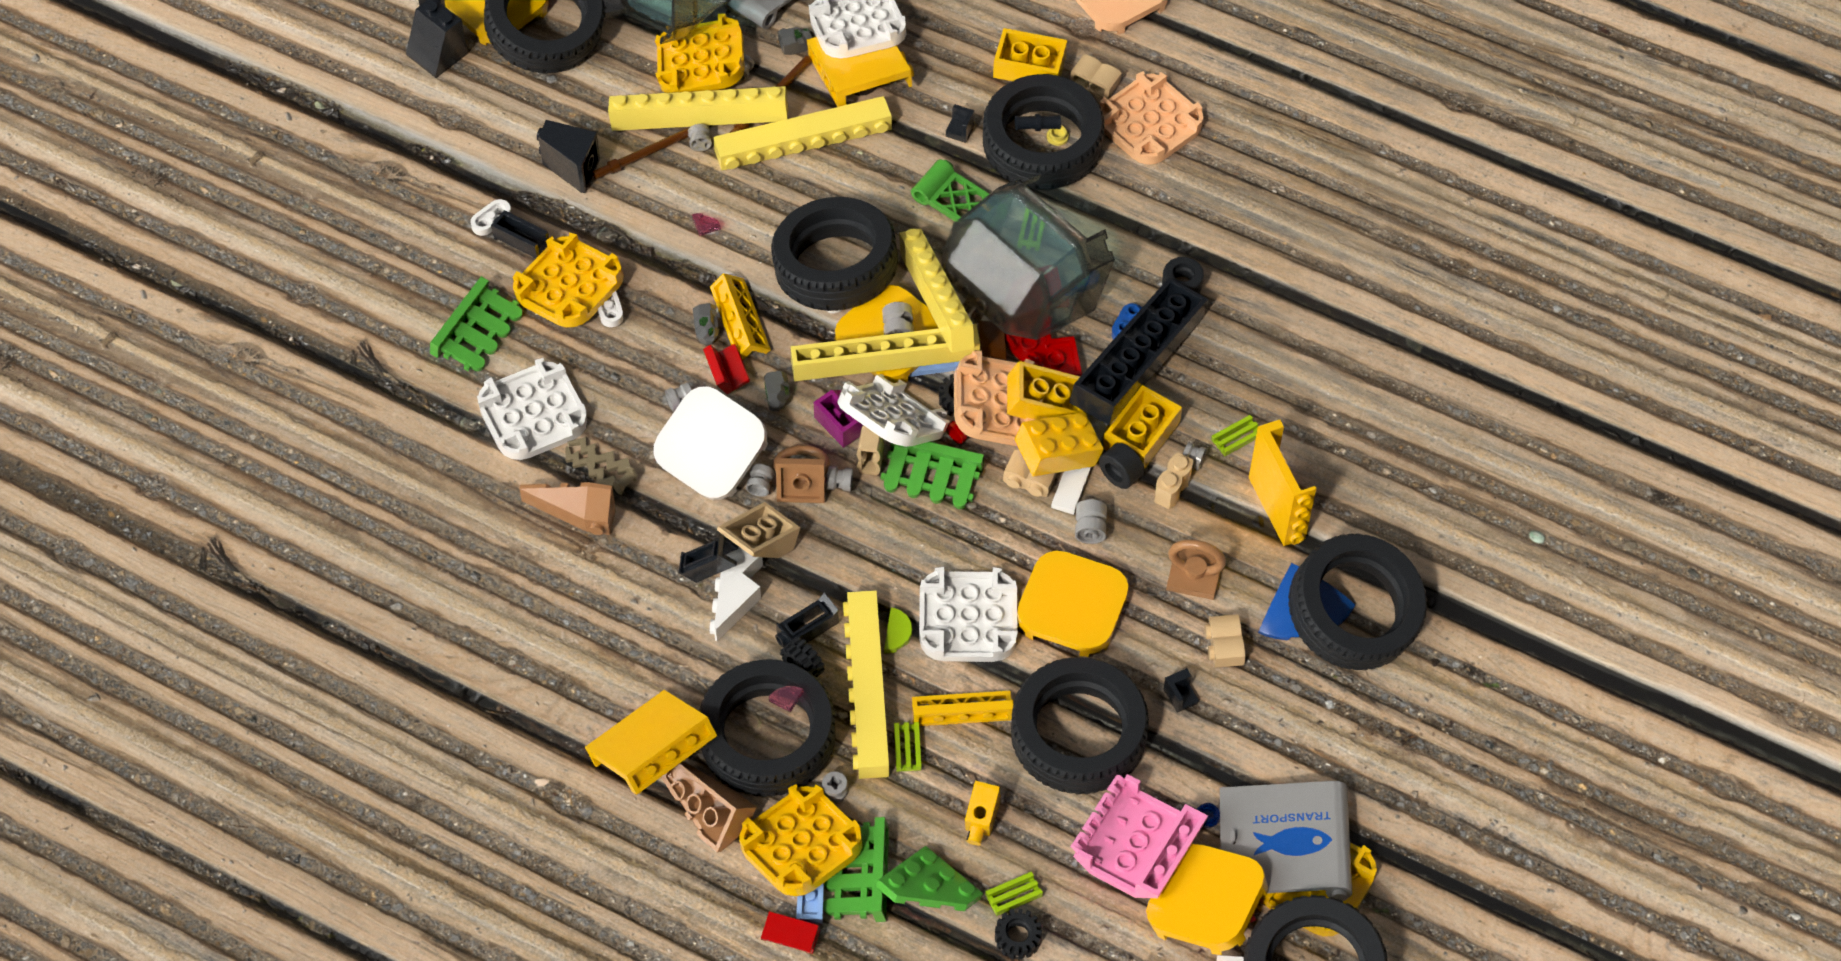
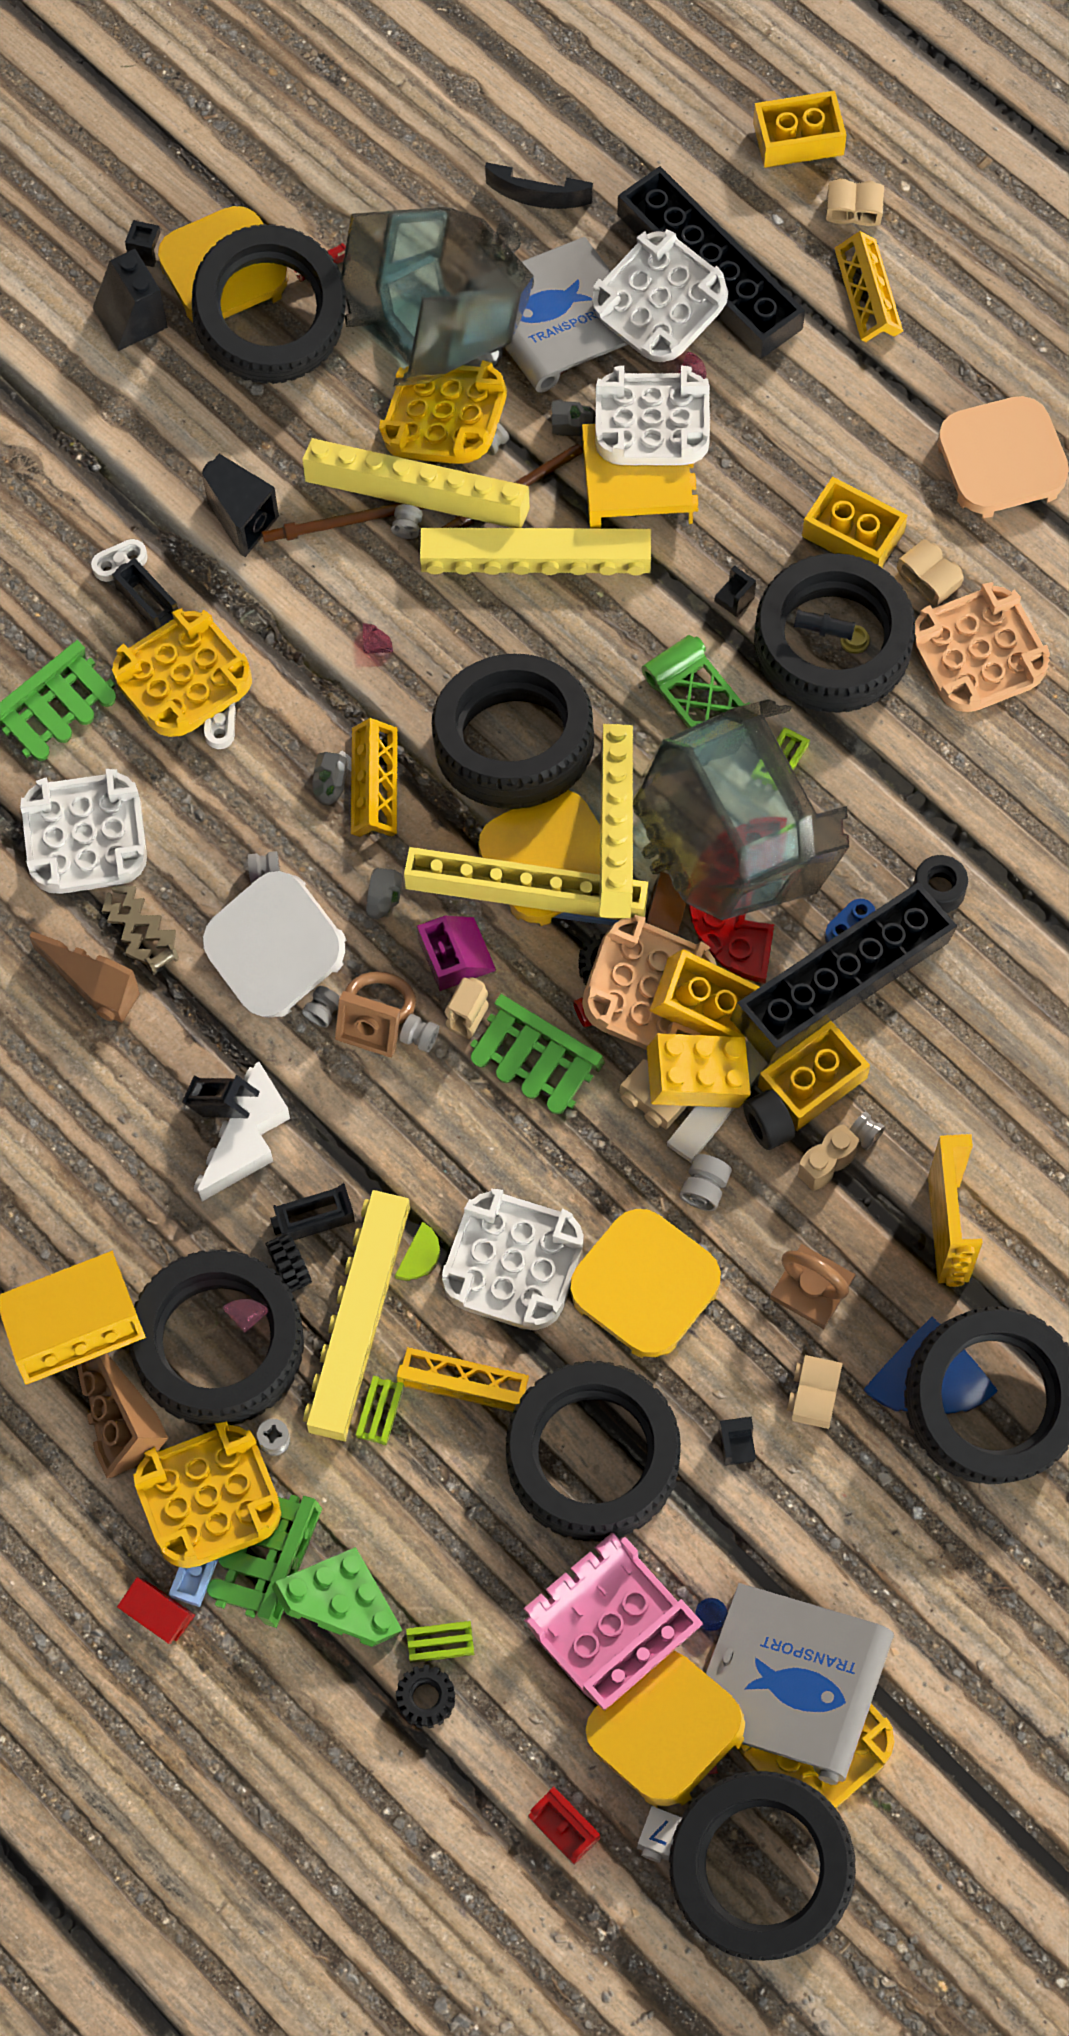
camera: 20 degrees right, 10 degrees up
red panel [703,344,750,394] -> none
tan slope [717,502,800,558] -> none
white tile [838,374,950,447] -> none
light grey wheel [882,302,914,335] -> none
yellow torso [965,781,1001,846] -> none
lime tile [1211,415,1258,457] -> none

